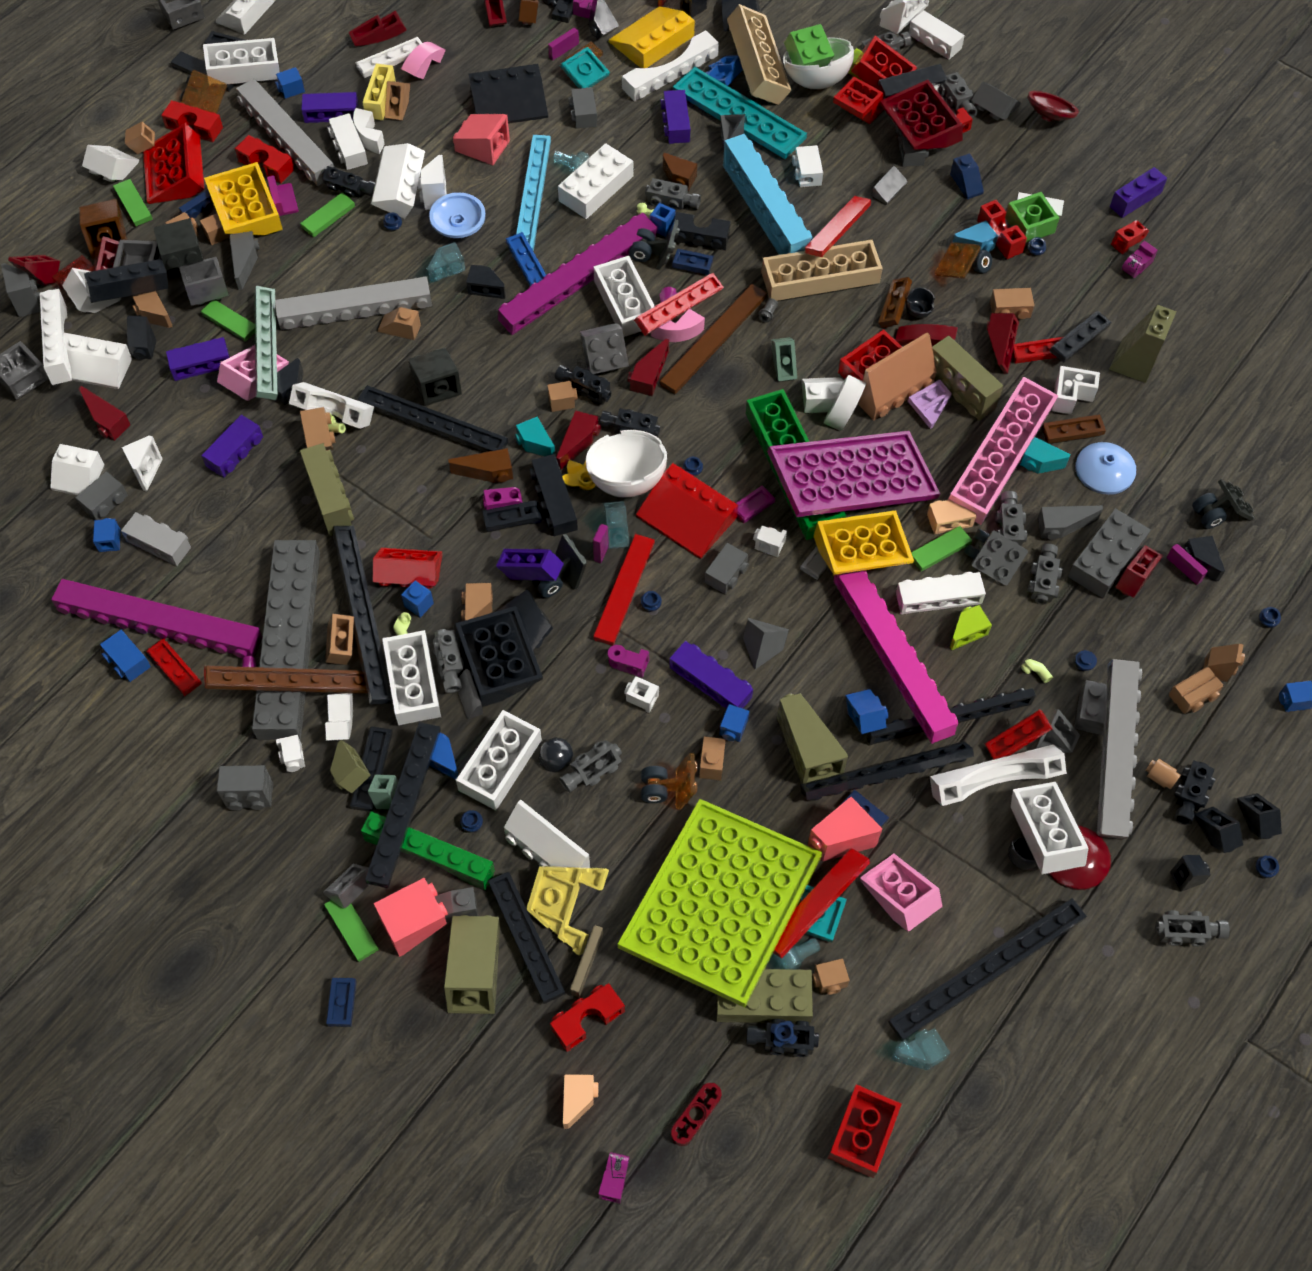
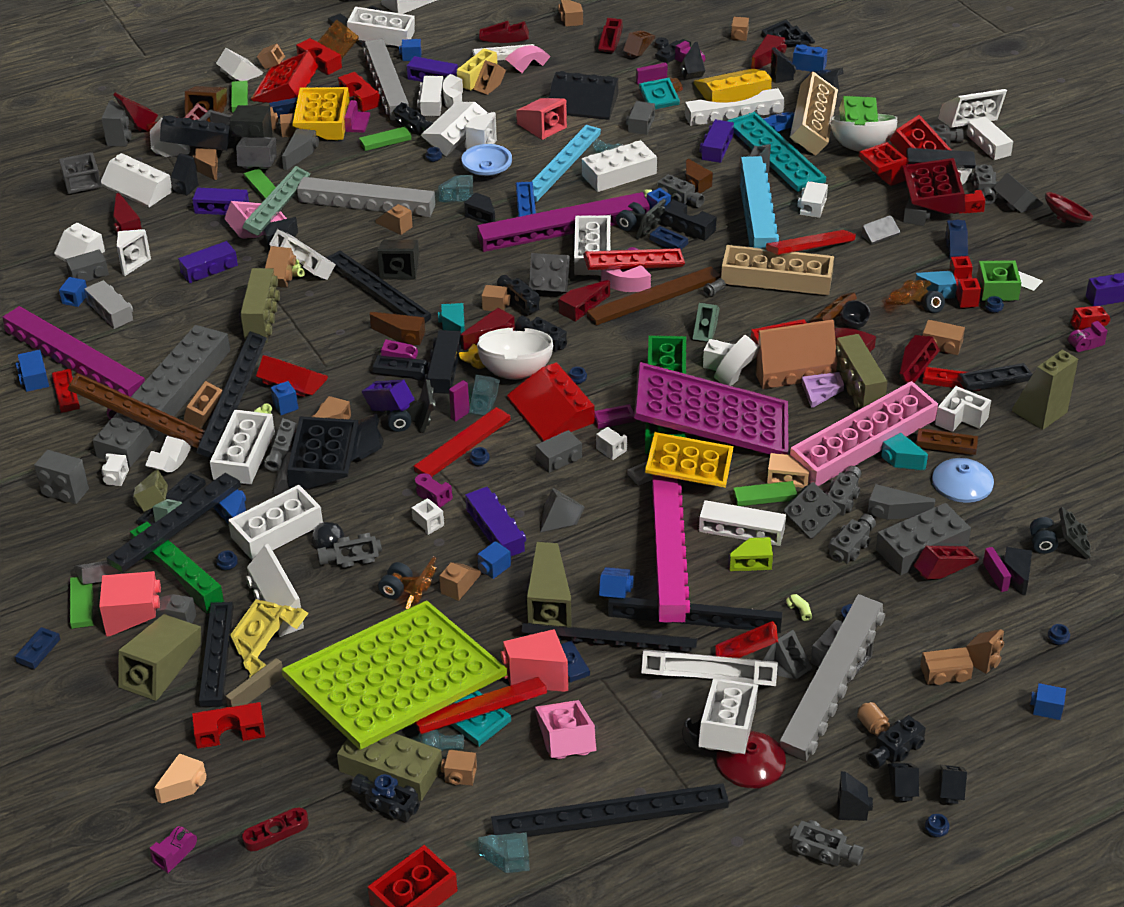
camera: 25 degrees right, 20 degrees down
white arch [40,289,72,385] -> none

